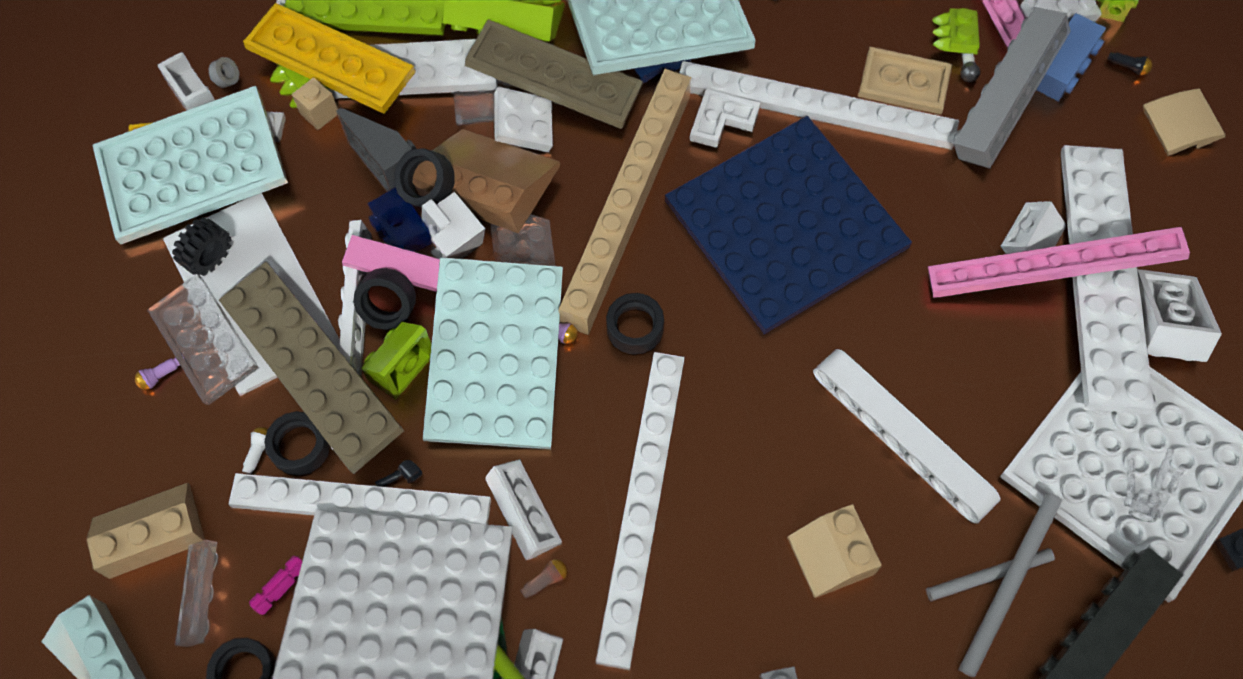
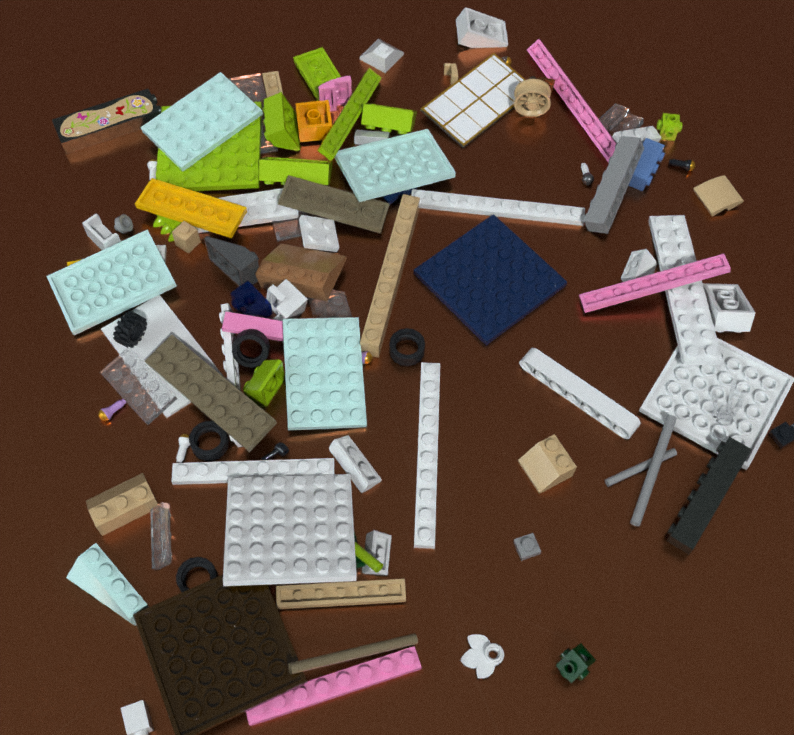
camera: 10 degrees left, 5 degrees down
dark pink axle [249,555,303,615] -> none
black tyre [394,148,455,207] -> none
clear piece [520,559,567,598] -> none
white plate [690,89,761,148] -> none
tan tile [858,47,952,115] -> none
lime plate [933,8,979,54] -> none

